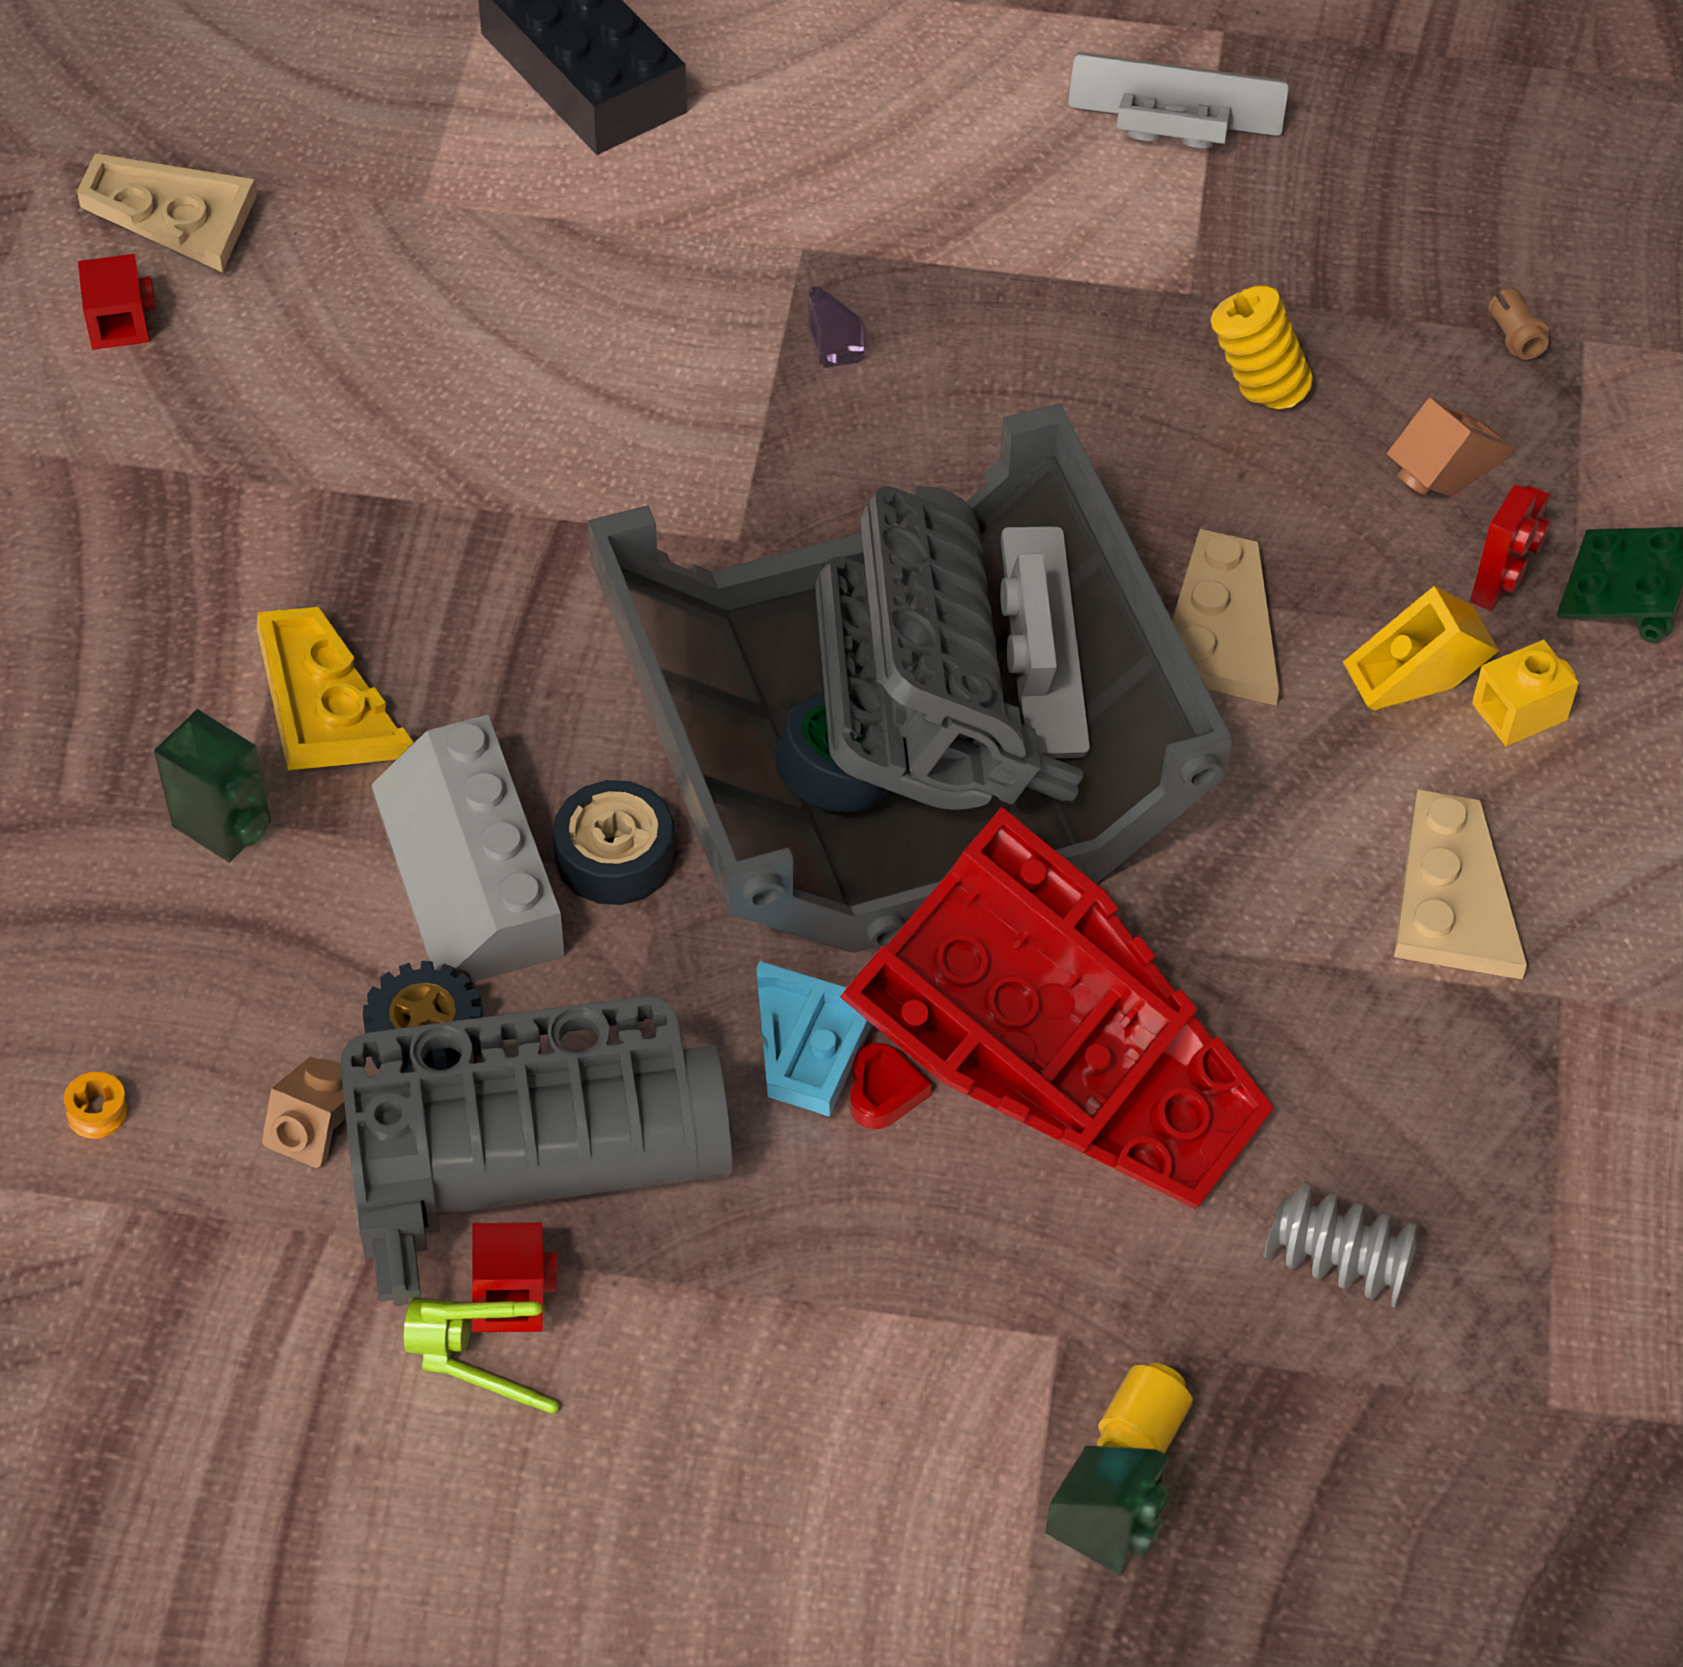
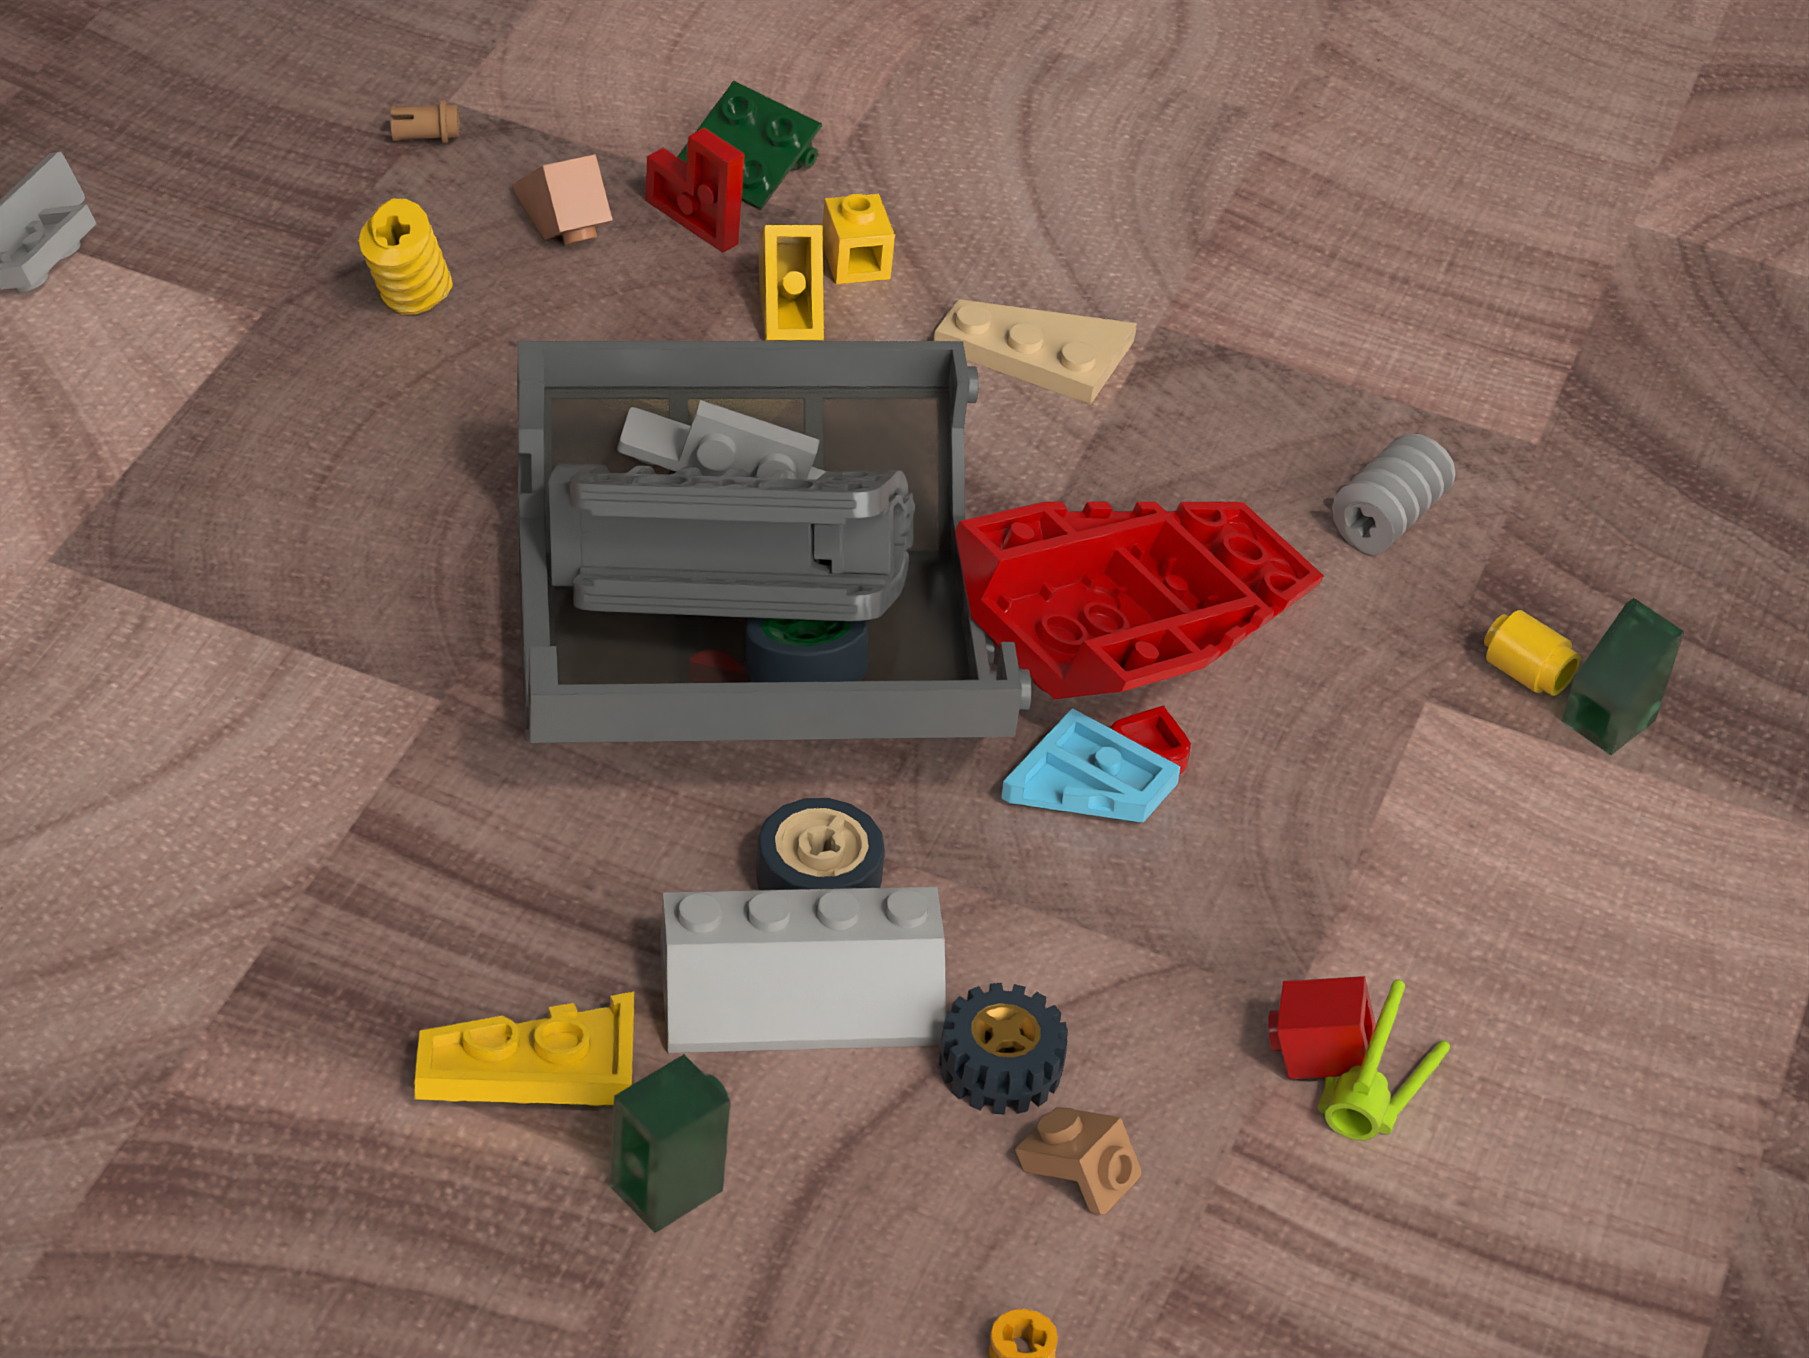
camera: 80 degrees left, 10 degrees down
dark grey piece [341,996,733,1306] -> none
clear purple slope [808,286,865,368] -> none

